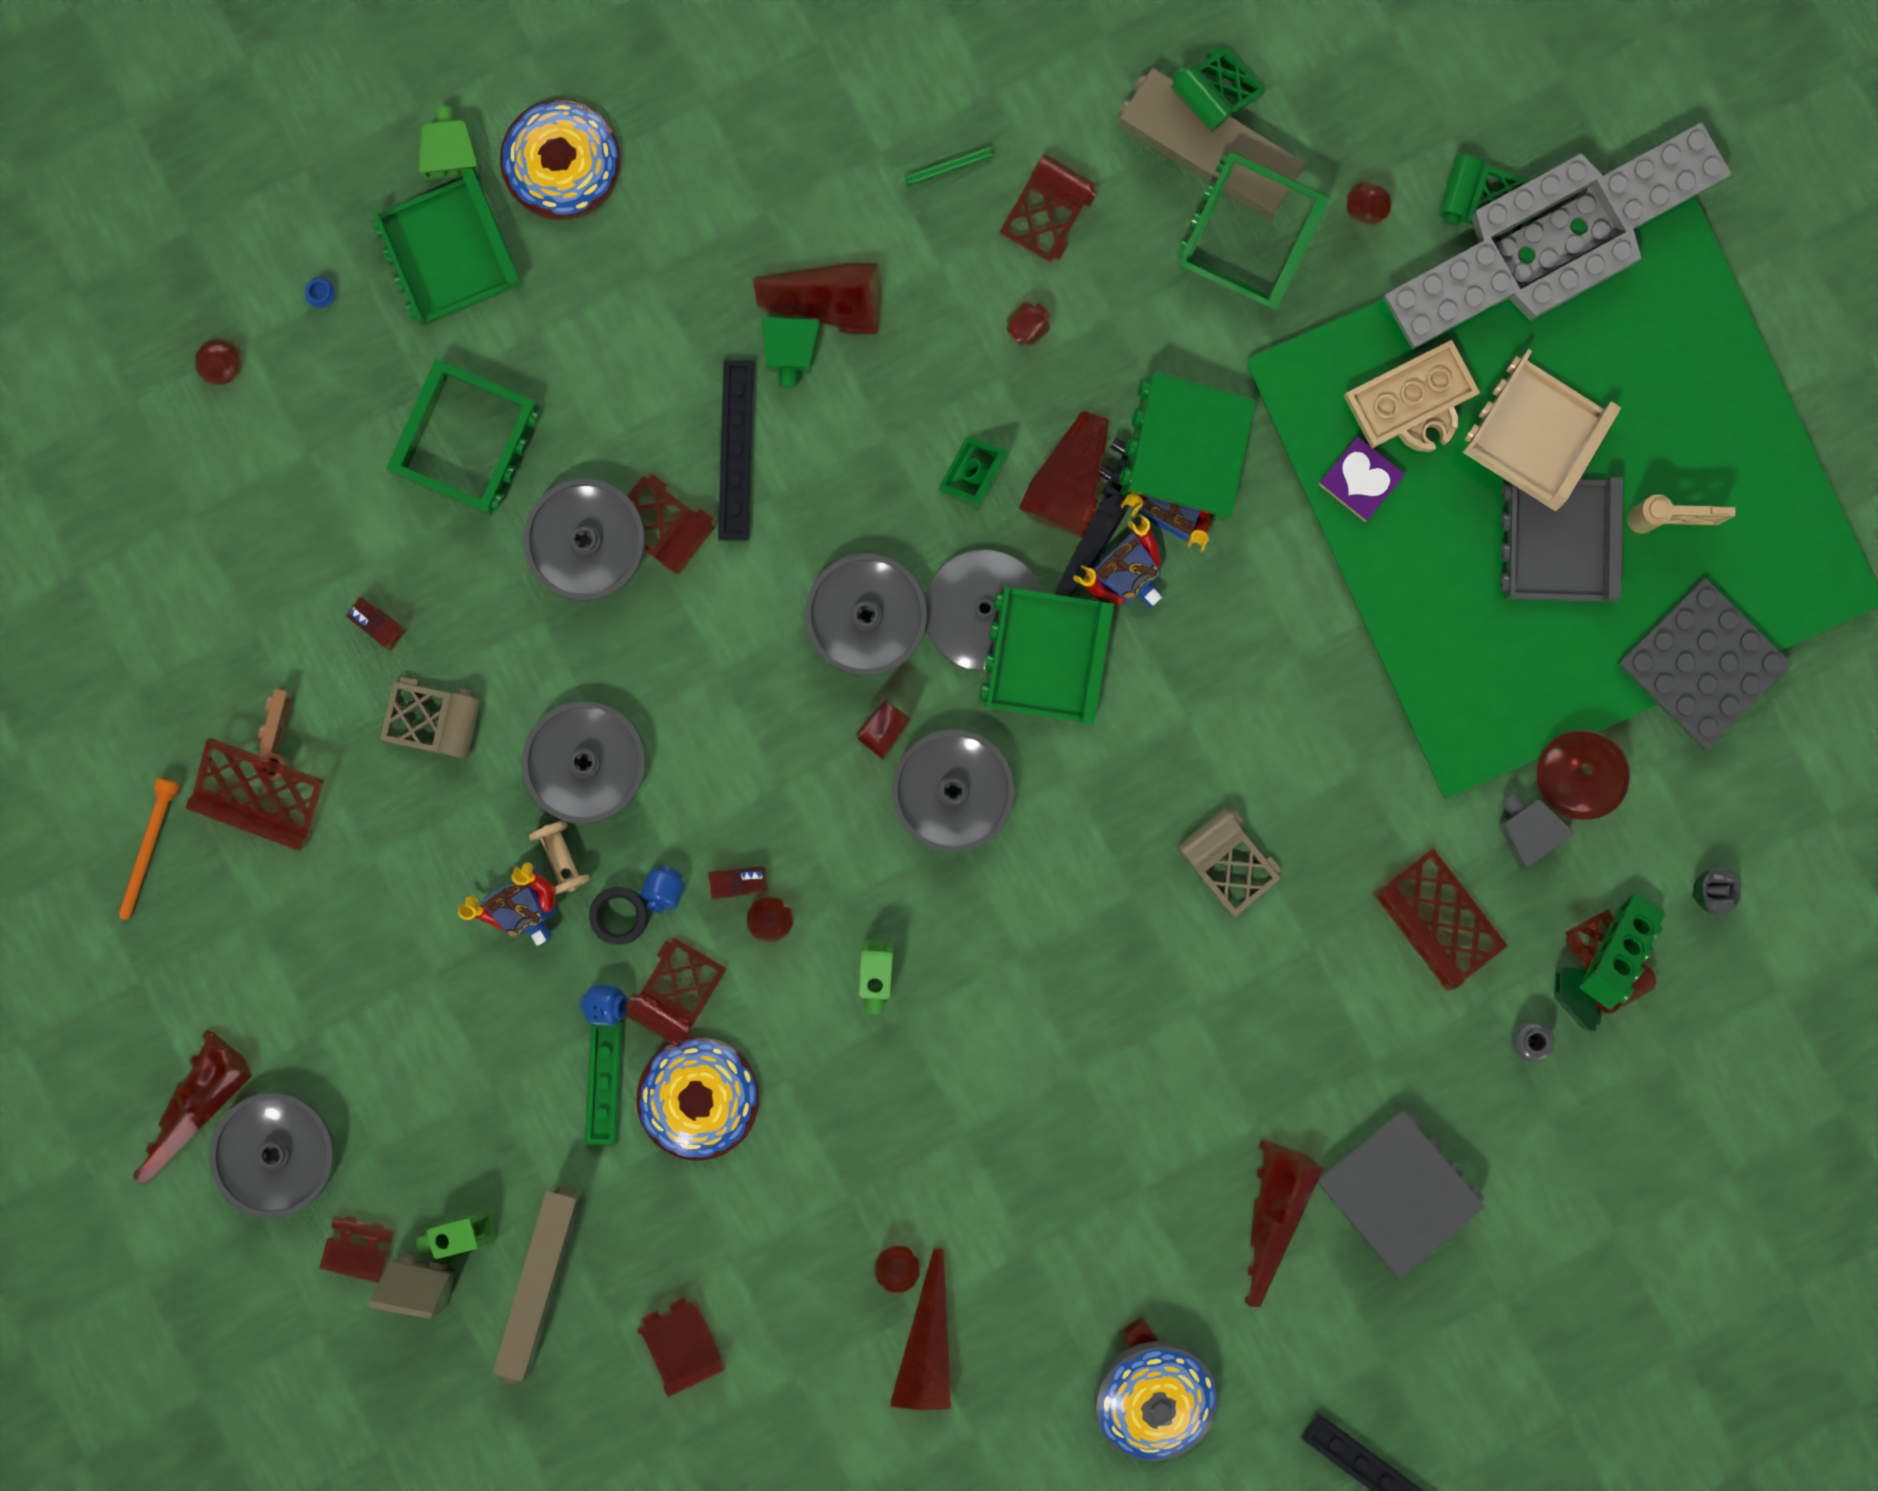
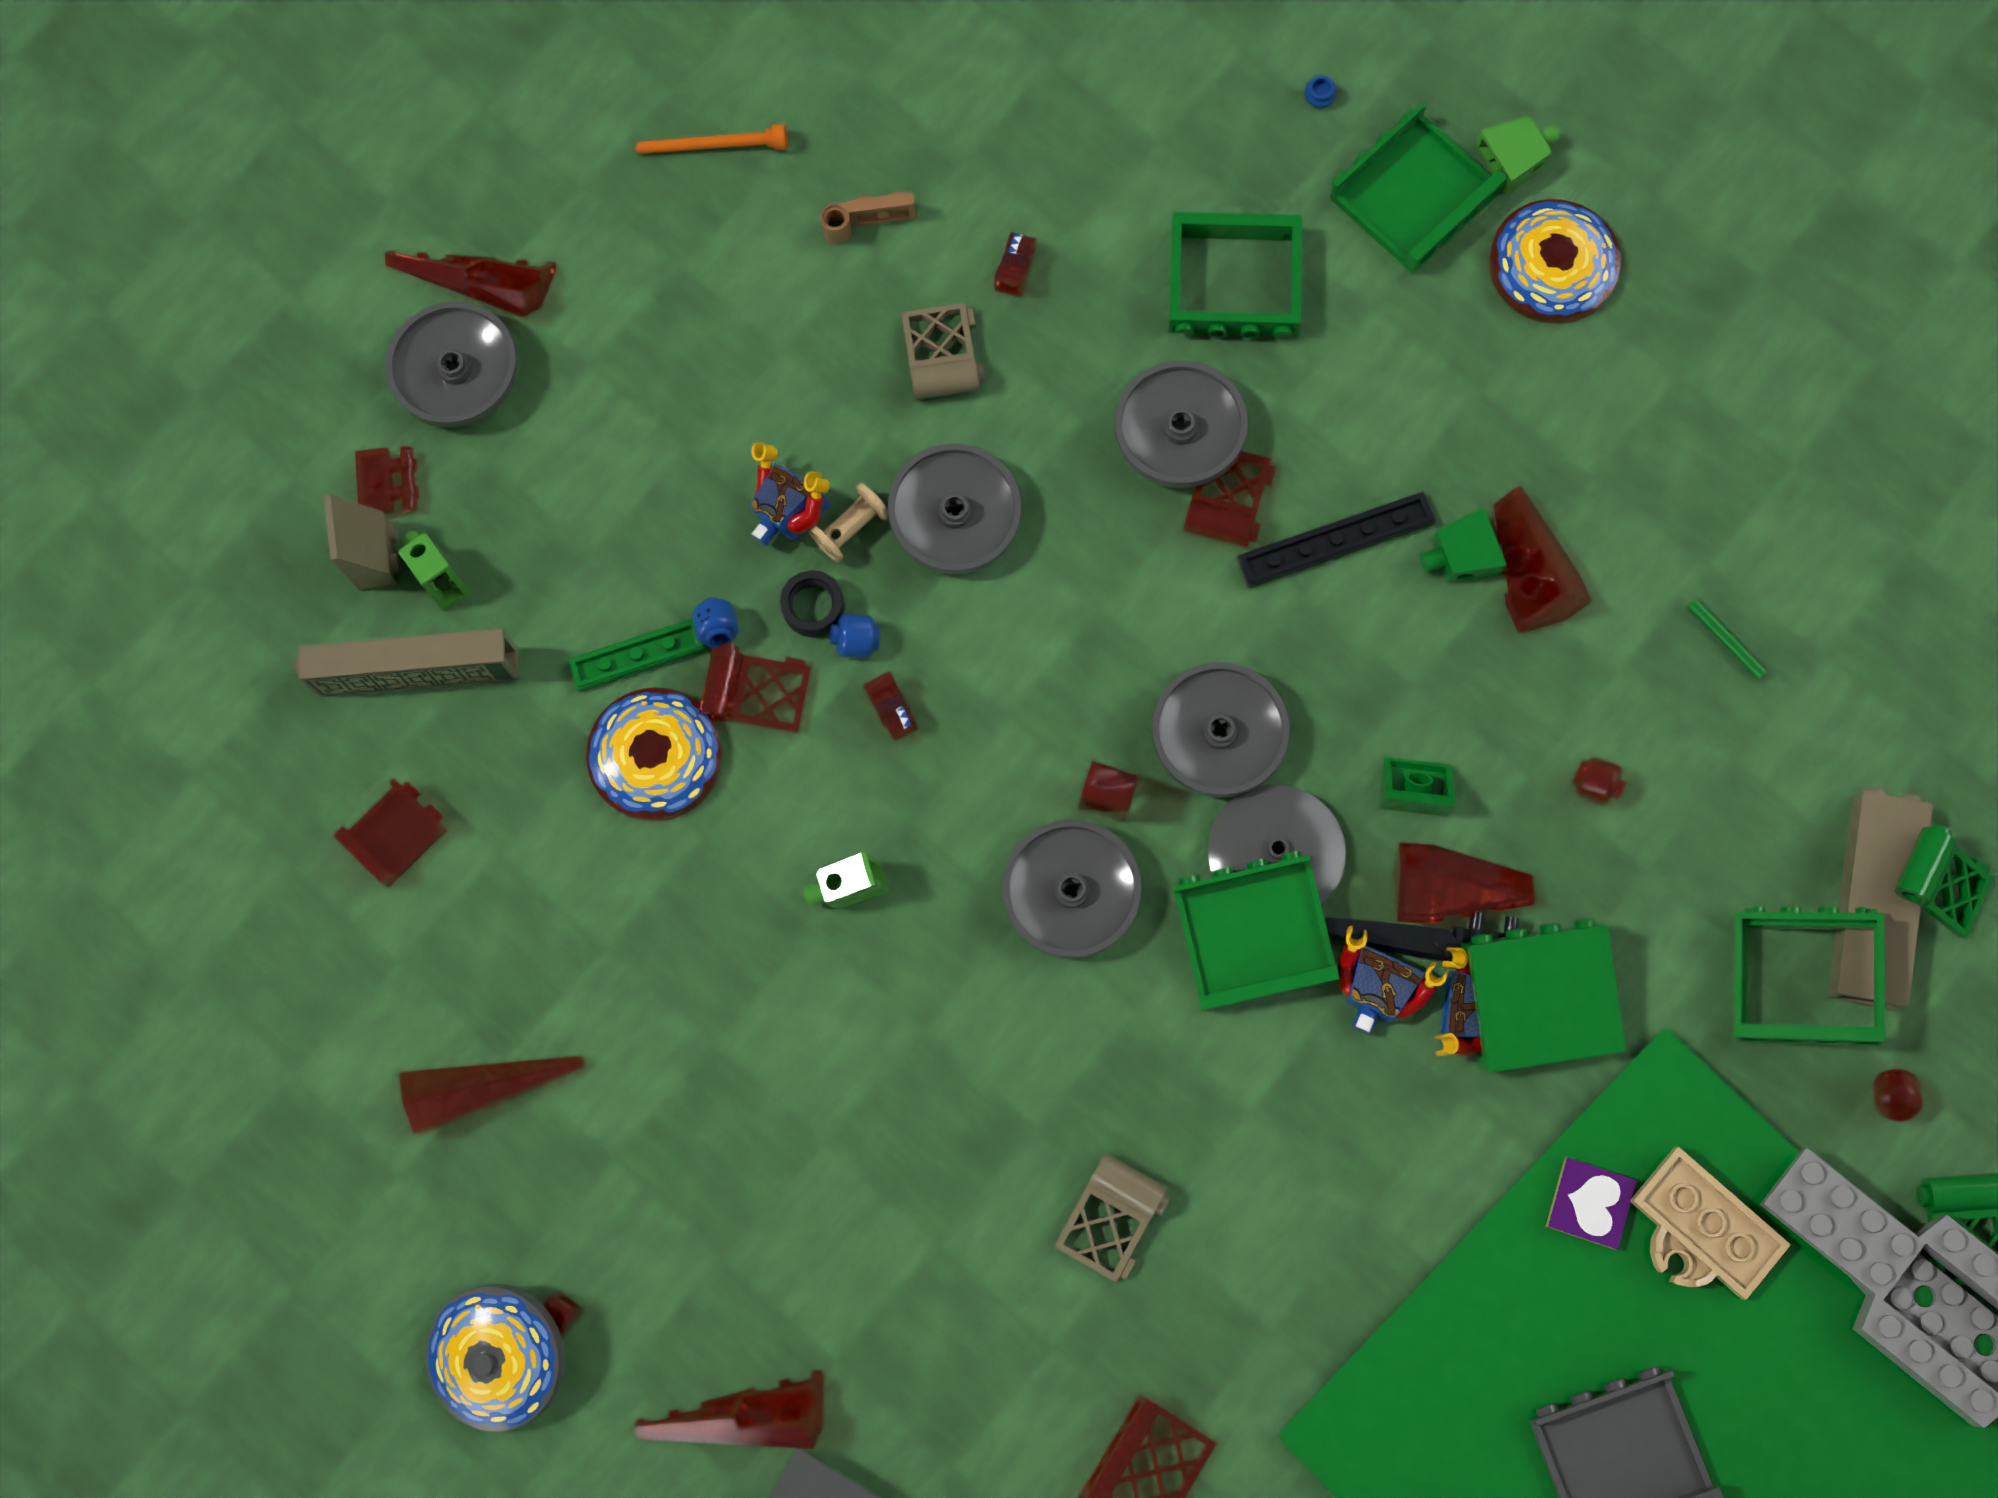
camera: 75 degrees right, 10 degrees down
clear red fence [185,738,324,851] -> none
clear red hair [195,338,242,386] -> none
clear red hair [746,897,794,943] -> none
clear red hair [873,1246,920,1294] -> none
clear red piece [999,154,1099,263] -> none
tan panel [1463,349,1621,512] -> none

